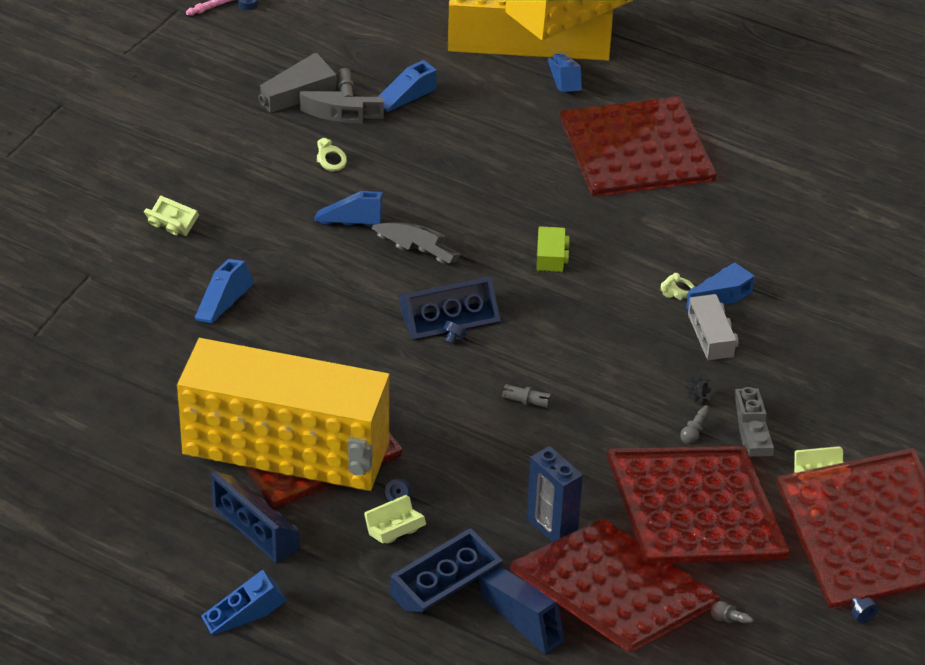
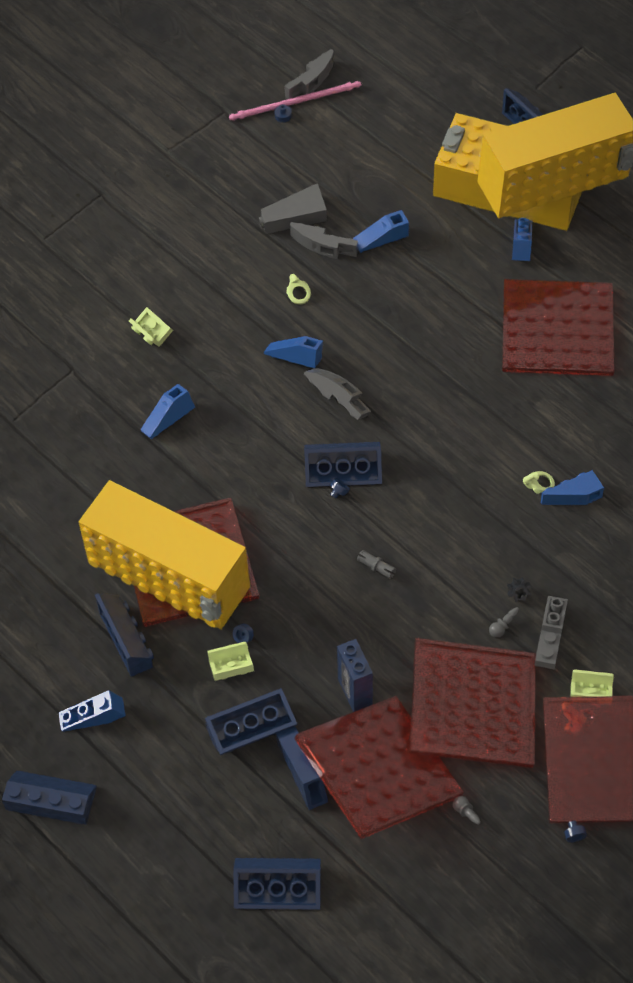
camera: 20 degrees right, 15 degrees up
dark grey pin [338,68,354,97] -> none
lime brick [537,227,569,272] -> none
light grey brick [688,294,738,361] -> none

